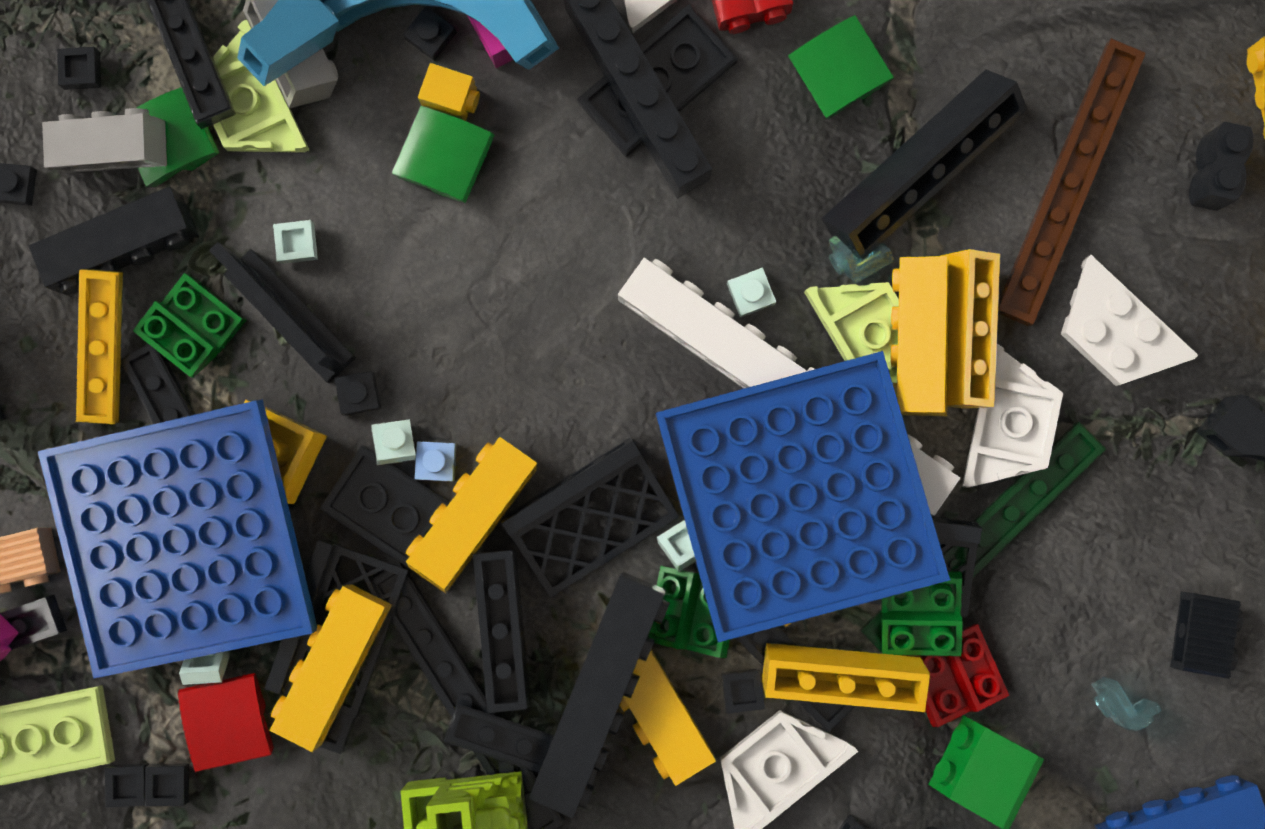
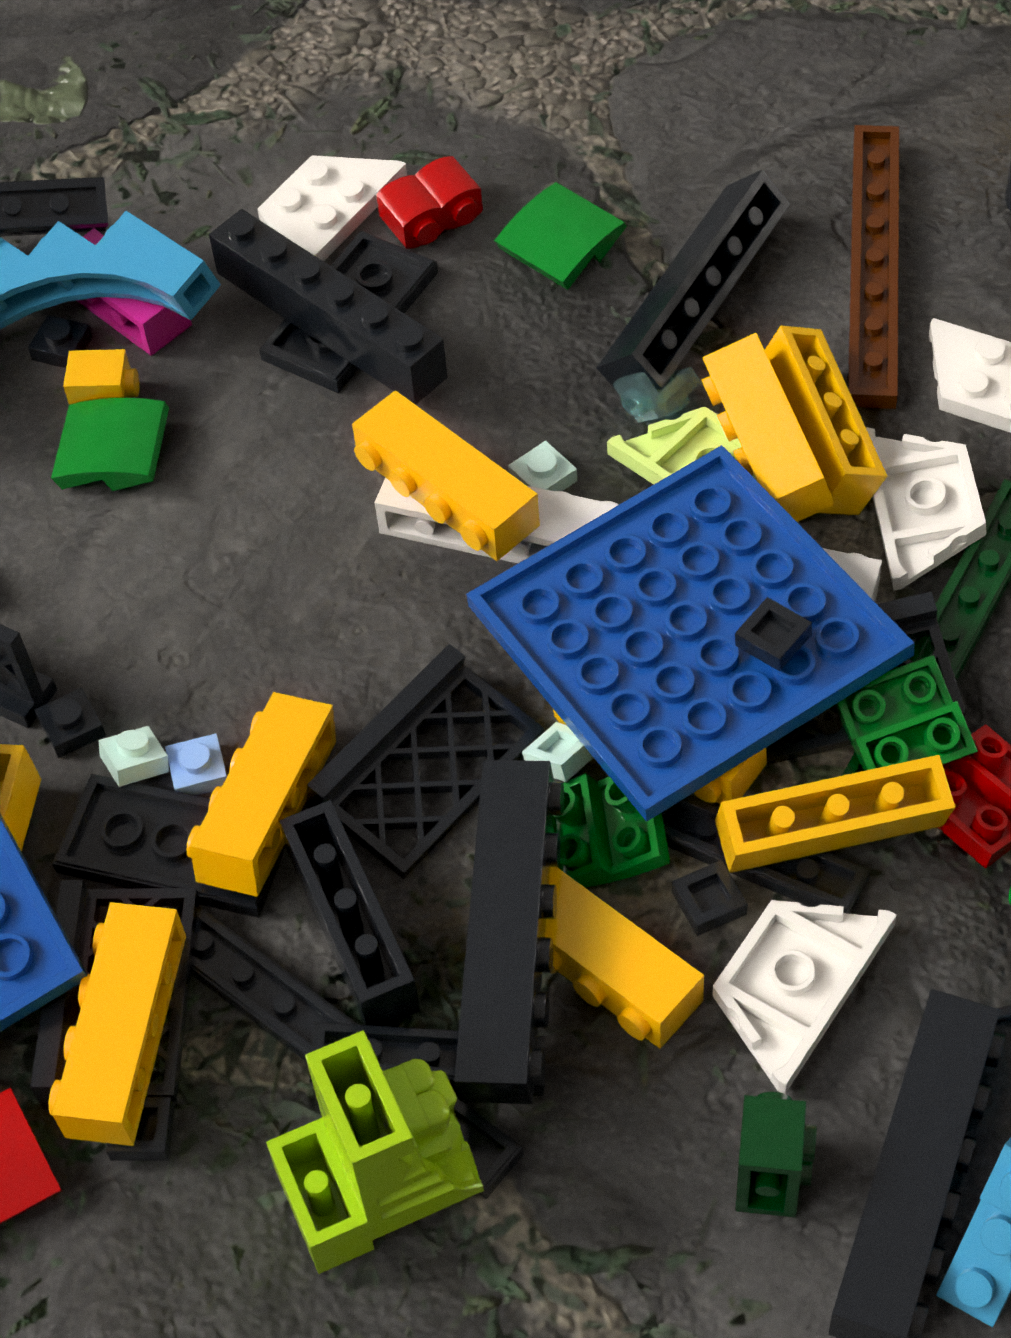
camera: 15 degrees left, 30 degrees down
none -> yellow brick [352,390,540,561]
none -> black plate [735,597,812,672]

